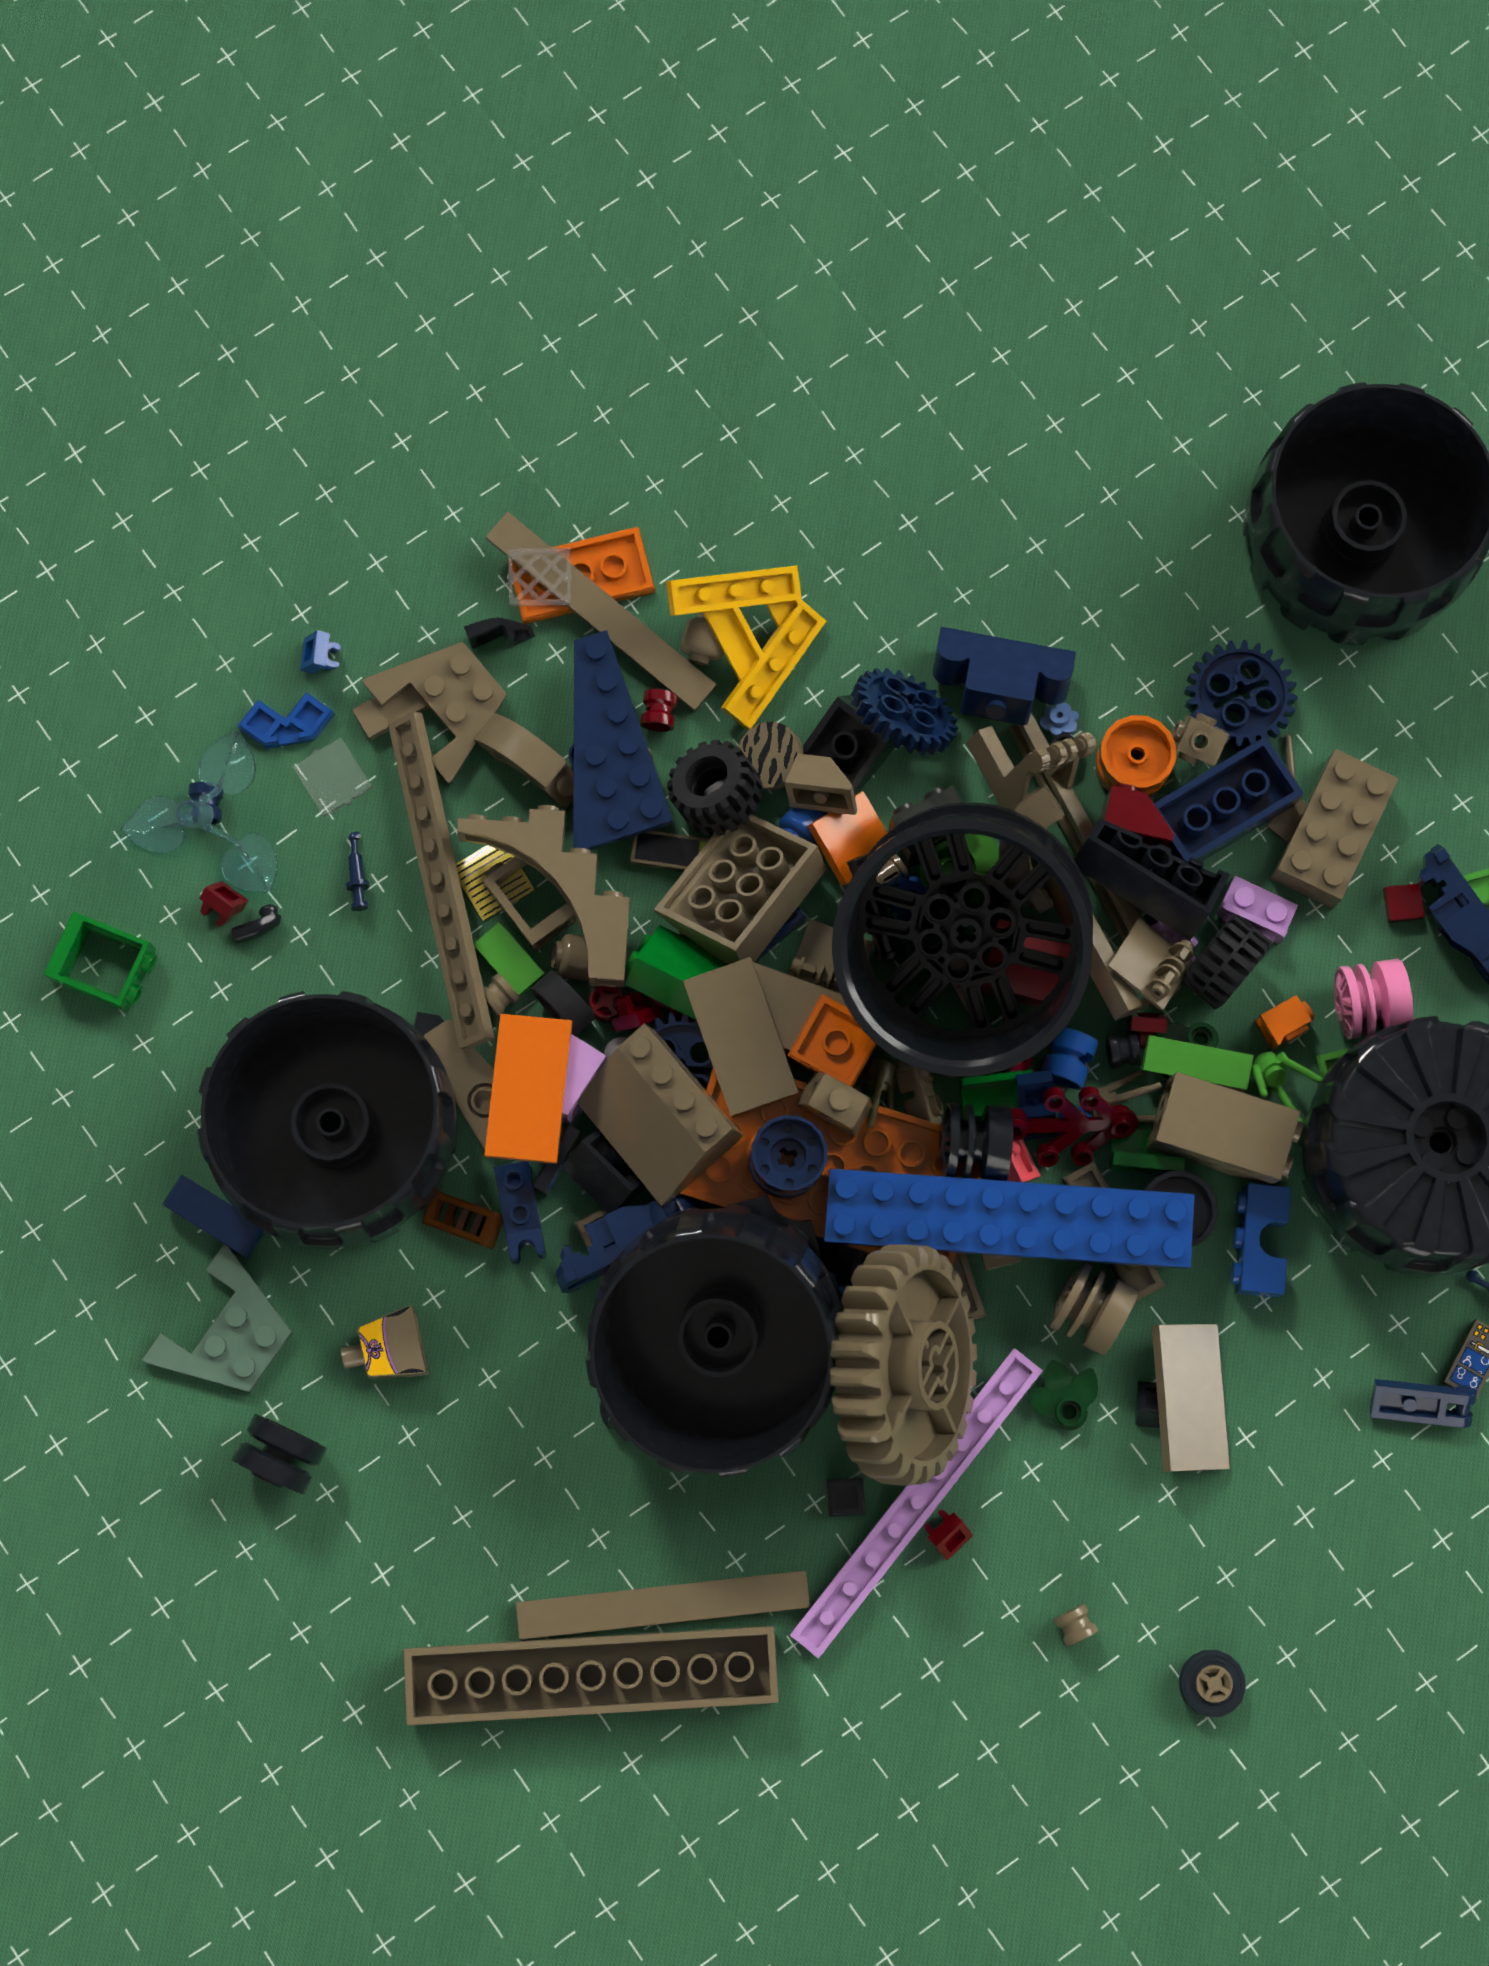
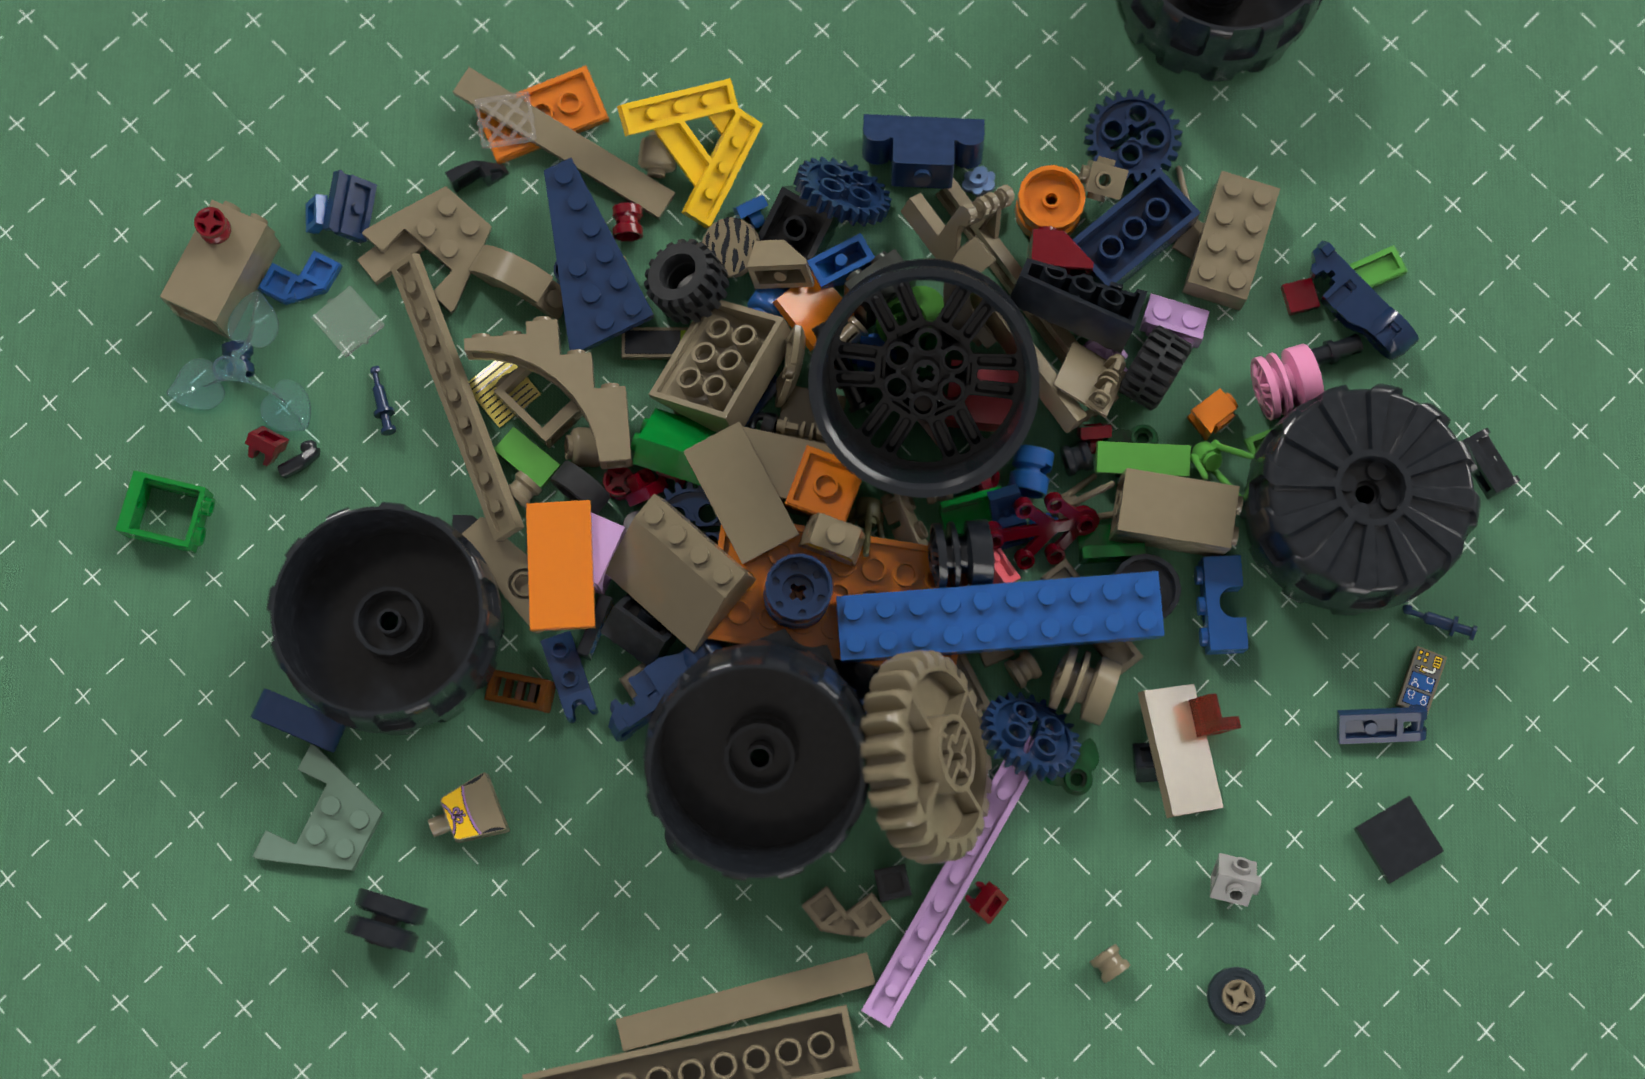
camera: 10 degrees left, 0 degrees up
none -> dark tan brick [160,200,281,340]
none -> dark red wheel [194,207,231,245]
none -> dark blue plate [323,170,377,244]
none -> blue tile [732,195,768,229]
none -> black tile [748,412,779,433]
none -> dark tan brick [775,325,806,408]
none -> dark tan tile [801,886,891,938]
none -> blue slope [807,233,874,289]
none -> dark blue gear [979,692,1081,782]
none -> dark tan wheel [1004,649,1042,689]
none -> clear red panel [1189,693,1241,737]
none -> light grey brick [1210,853,1261,907]
none -> black pin [1311,334,1363,366]
none -> black tile [1354,796,1444,884]

